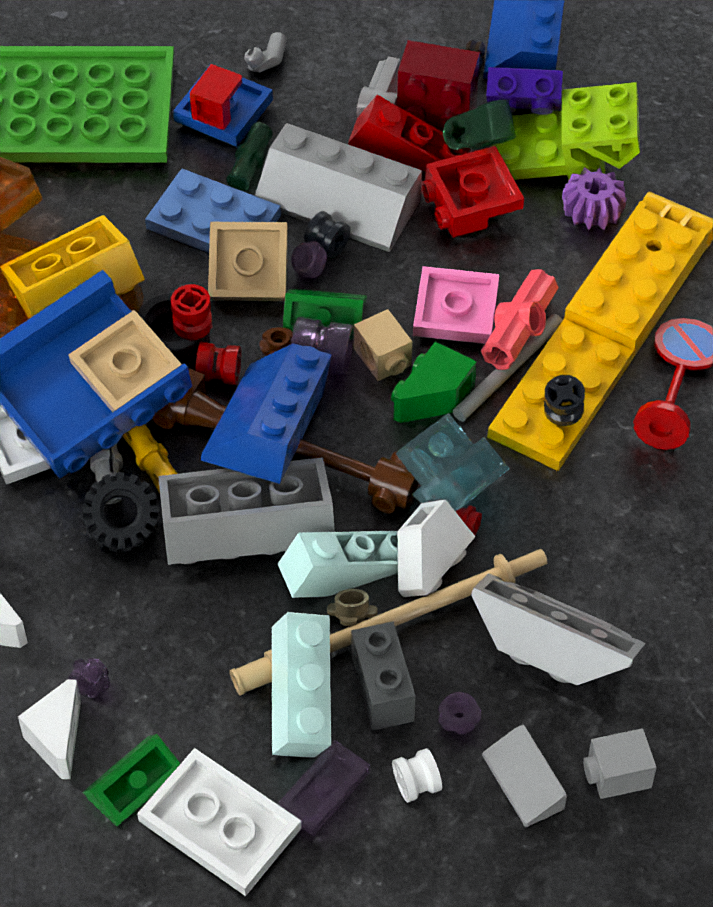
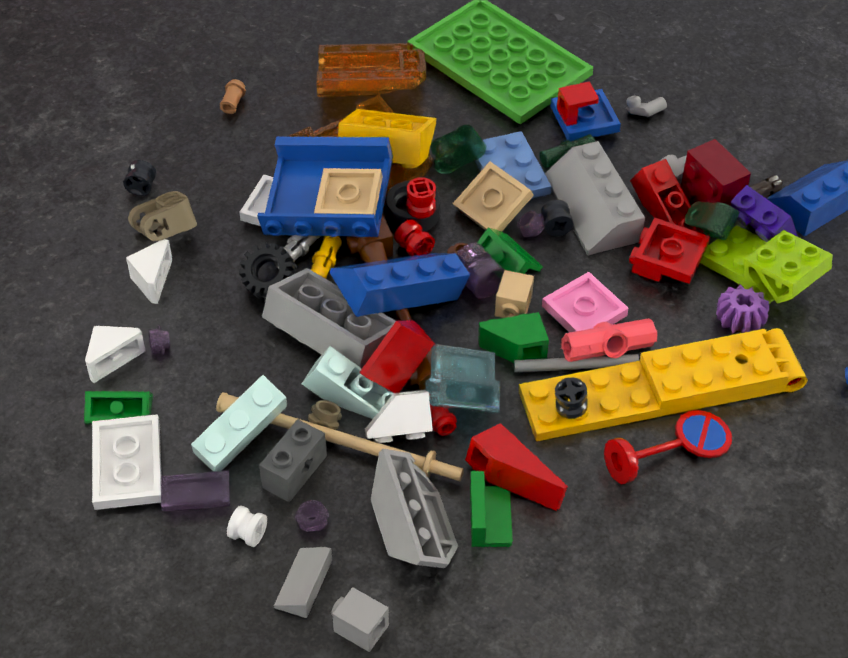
camera: 45 degrees right, 5 degrees down
none -> red slope [359,320,435,393]
none -> clear green piece [431,124,487,174]
none -> red slope [465,423,568,511]
none -> green panel [470,471,513,547]

